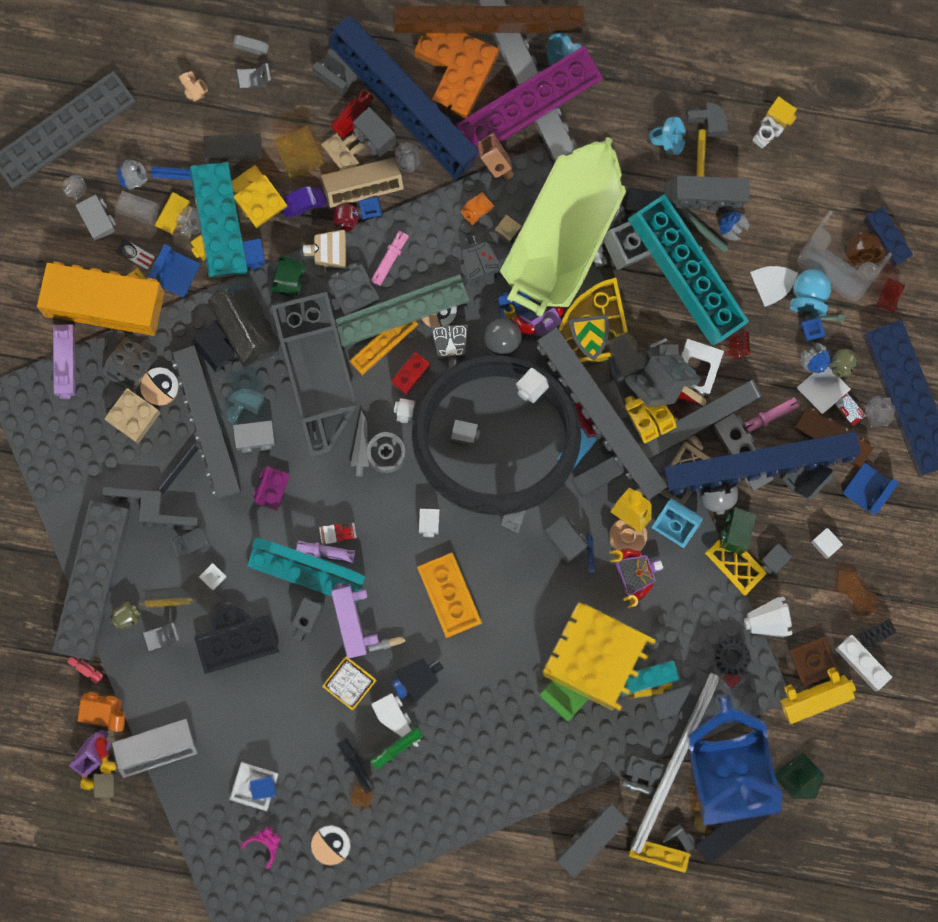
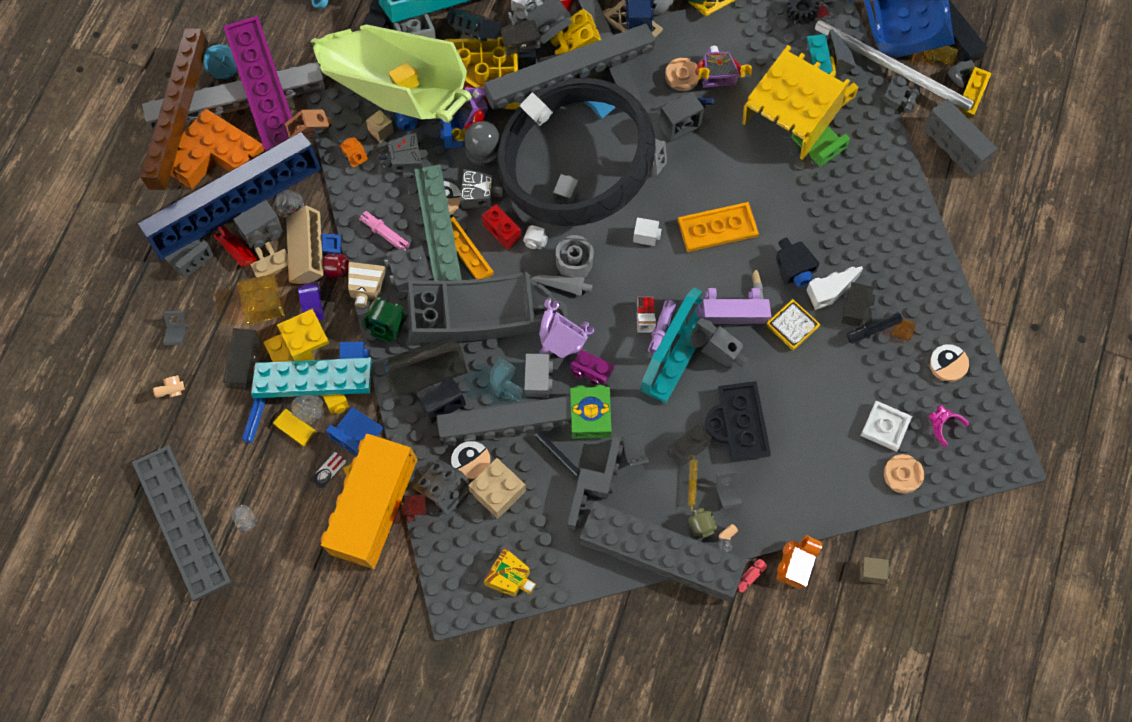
camera: 80 degrees left, 15 degrees down
lavender brick [53,325,76,399] -> none
torso [69,730,116,790] -> none
light grey brick [76,195,116,242] -> none
light grey brick [112,719,198,778] -> none
clear brick [115,191,160,225] -> none
light grey piece [117,160,147,190] -> none
white plate [199,563,226,591] -> none
light grey beam [232,35,269,56] -> none
blue panel [249,777,277,800] -> none
green axle [370,728,423,770] -> none
sticker [570,315,609,360] -> none
yellow torso [611,488,651,533] -> none
medium azure brick [652,498,703,548] -> none
none -> yellow brick [388,62,419,90]
none -> clear red bracket [402,495,426,522]
none -> black brick [447,8,501,42]
none -> torso [484,548,536,597]
none -> lavender torso [539,298,594,358]
none -> bright green panel [570,385,612,439]
none -> dark grey plate [690,318,717,348]
none -> arm [718,524,738,552]
none -> yellow plate [842,83,859,106]
none -> light nougat tile [883,454,924,494]

